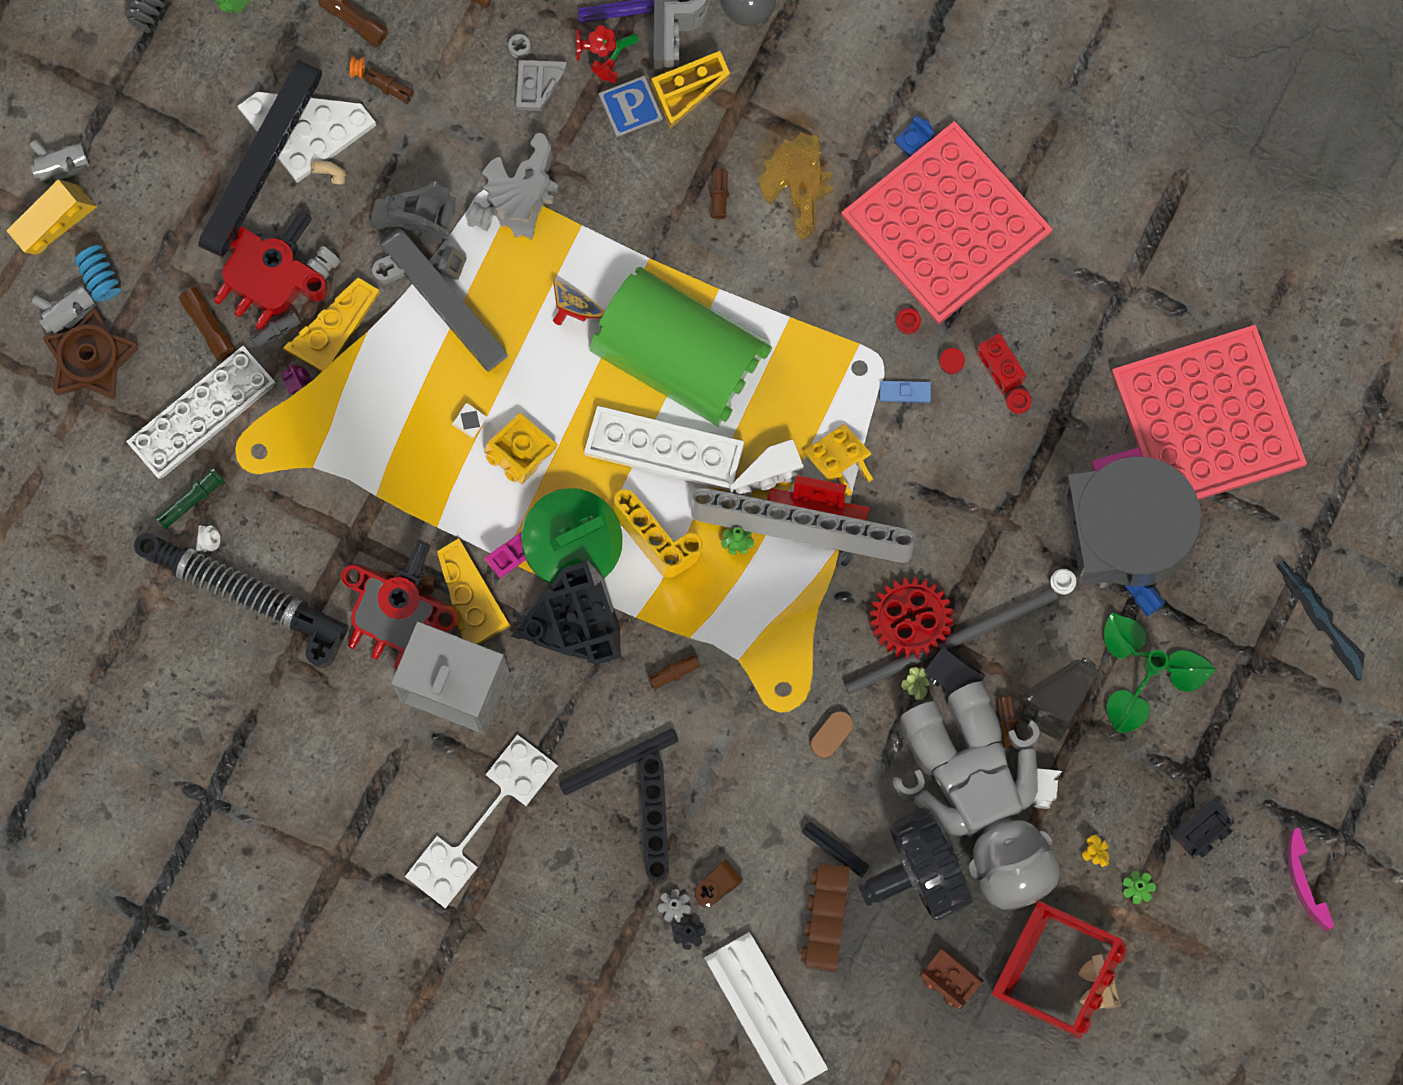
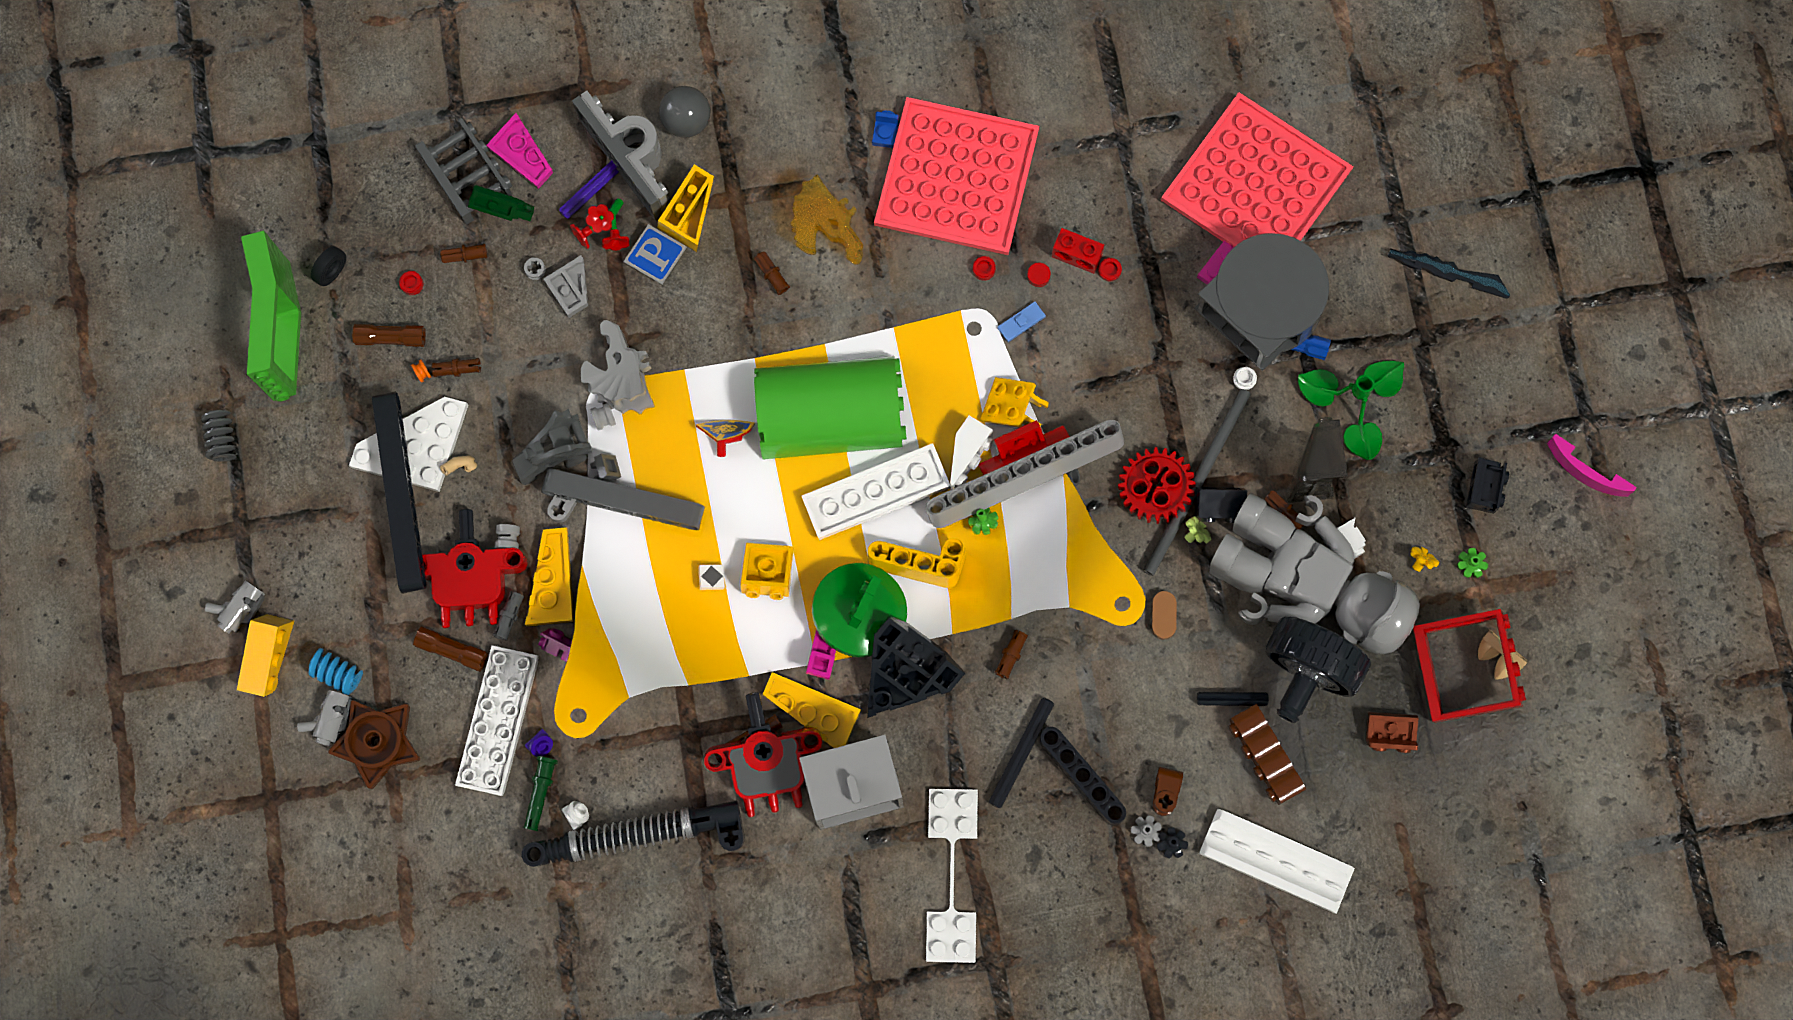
camera: 35 degrees left, 0 degrees up
none -> dark purple plate [525,729,553,757]

